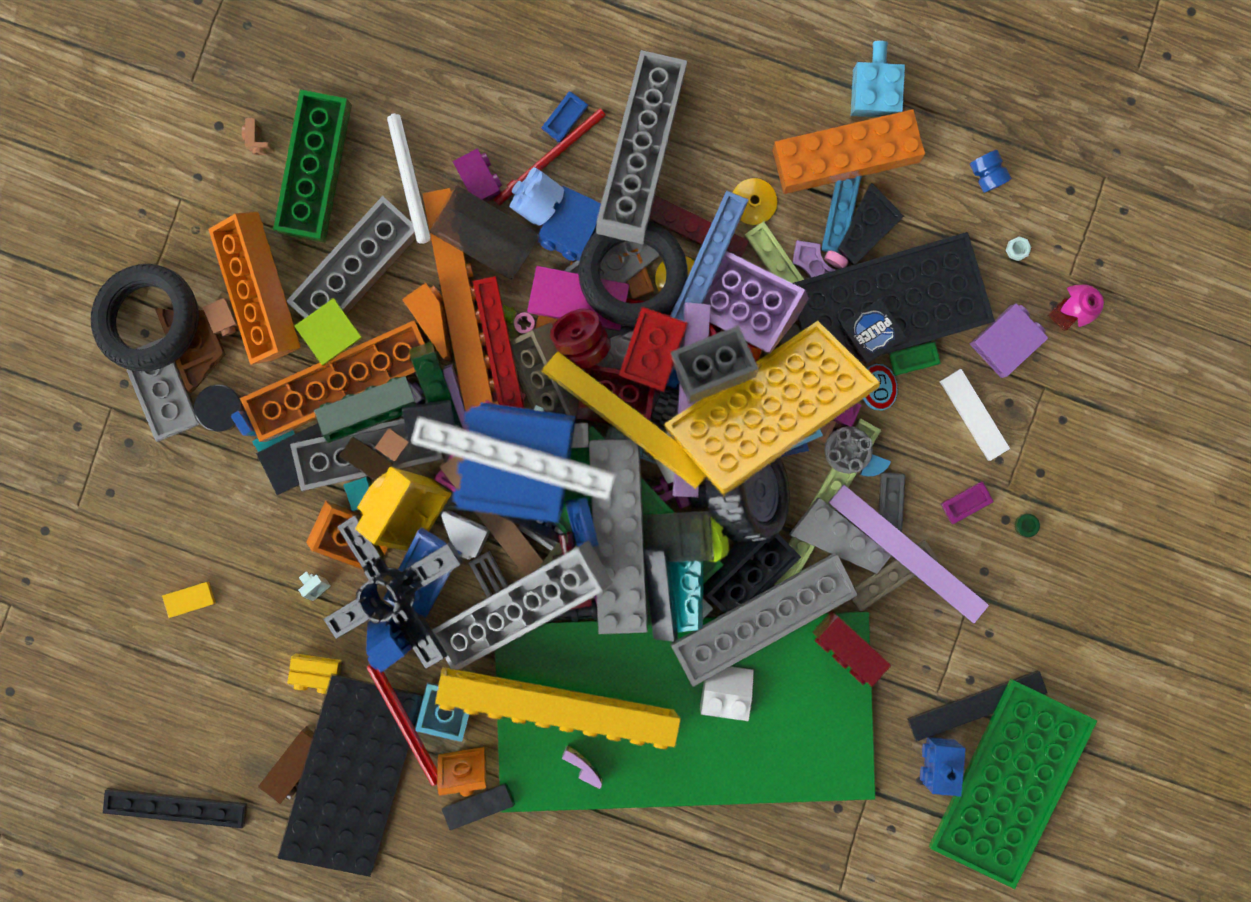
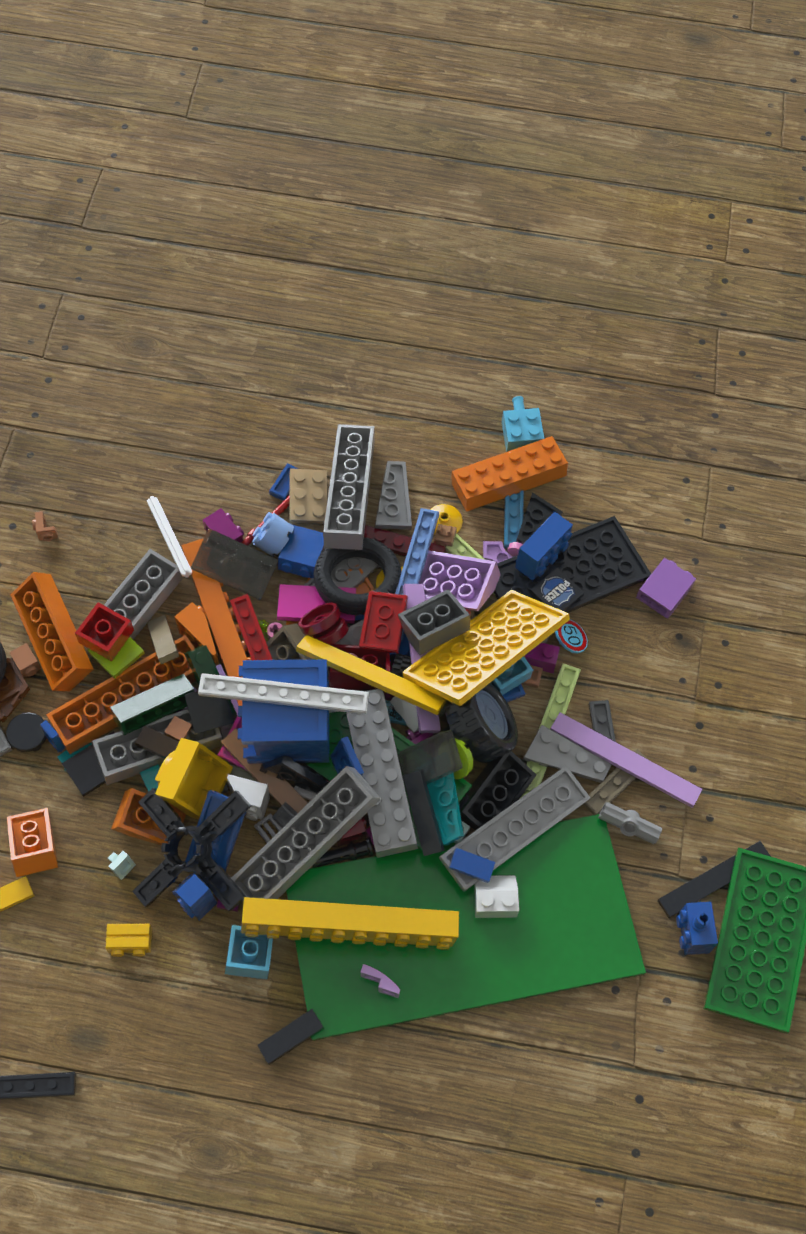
camera: 15 degrees left, 25 degrees down
reddish brown brick [258,726,314,804] -> none
green brick [273,89,352,243] -> none
black plate [277,673,423,877] -> none
red axle [367,664,438,786] -> none
orange tile [437,747,486,796] -> none
dark red brick [813,612,892,687] -> none
light grey tile [824,427,873,474] -> none
dark azure tile [860,454,891,477] -> none
green tile [889,341,941,376] -> none
white tile [940,369,1010,461] -> none
magenta tile [940,481,994,524] -> none
blue wheel [969,149,1012,193] -> none
light aqua tile [1006,237,1031,261] -> none
dark green tile [1015,514,1040,537] -> none
clear red tile [1048,298,1078,331] -> none
dark pink piece [1061,285,1104,327] -> none
none -> orange slope [7,808,58,877]
none -> red brick [75,602,134,662]
none -> dark tan tile [147,615,179,664]
none -> flat silver tile [272,802,298,828]
none -> tan plate [289,469,327,524]
none -> light grey wing [374,461,412,529]
none -> medium nougat tile [434,524,457,547]
none -> blue tile [449,848,495,883]
none -> blue brick [515,512,573,581]
none -> light grey piece [599,802,662,844]

